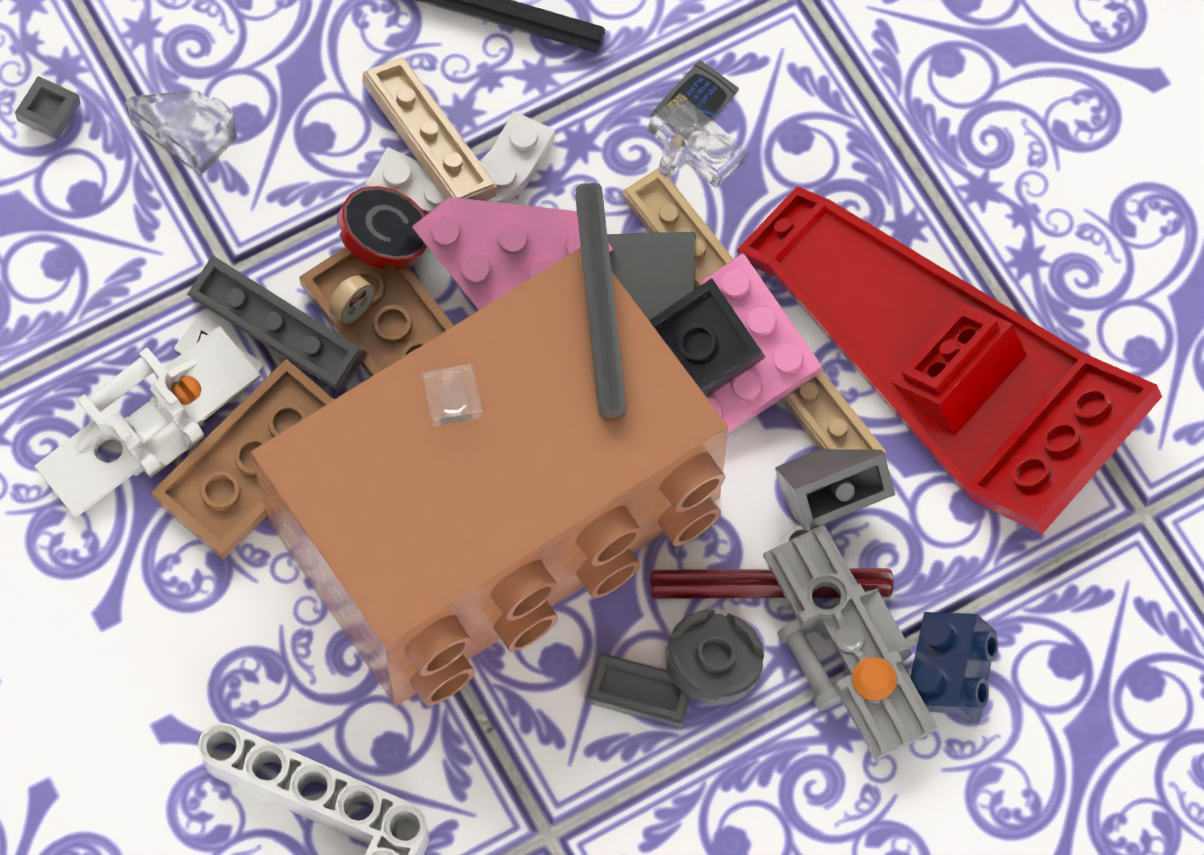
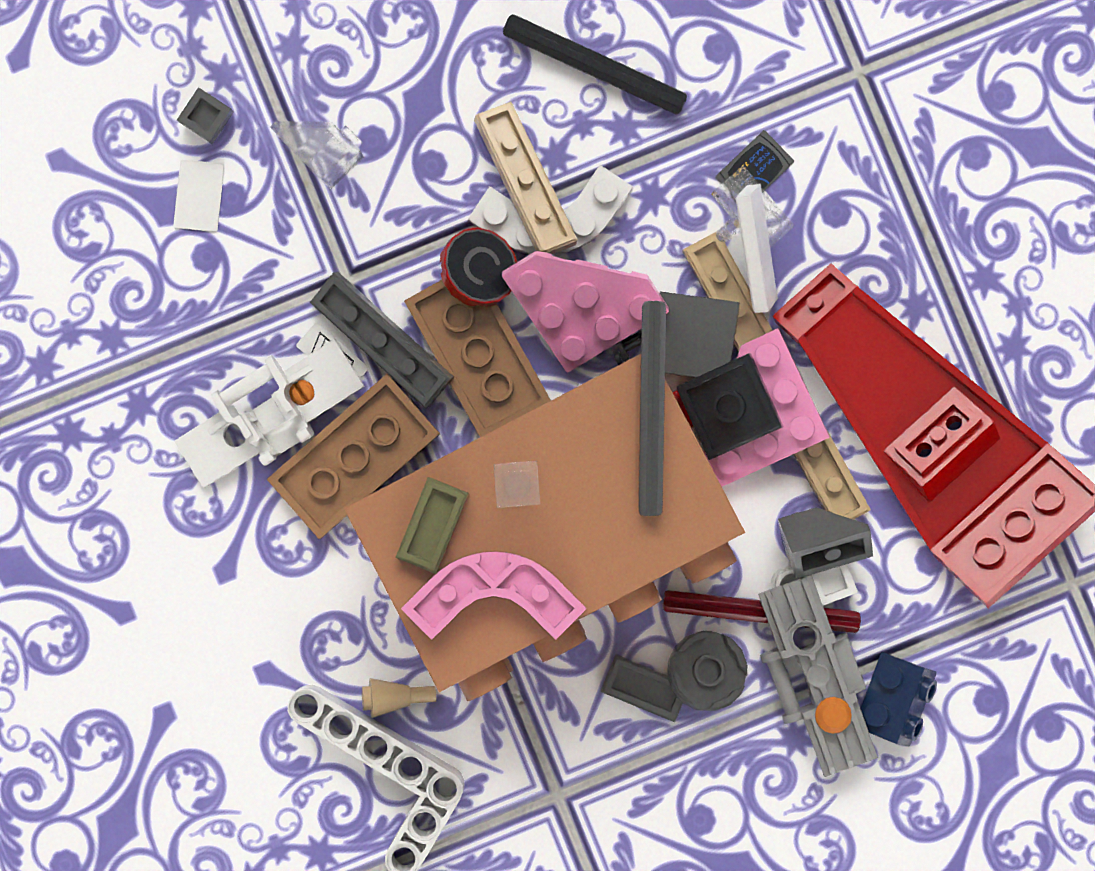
camera: 10 degrees right, 20 degrees up
tan tile [329,275,375,324] -> none
none -> white sticker [173,159,224,232]
none -> tan cone [362,678,436,718]
none -> olive tile [395,477,469,574]
none -> bright pink plate [401,552,587,640]
none -> white tile [736,184,778,313]
none -> white plate [812,564,858,605]

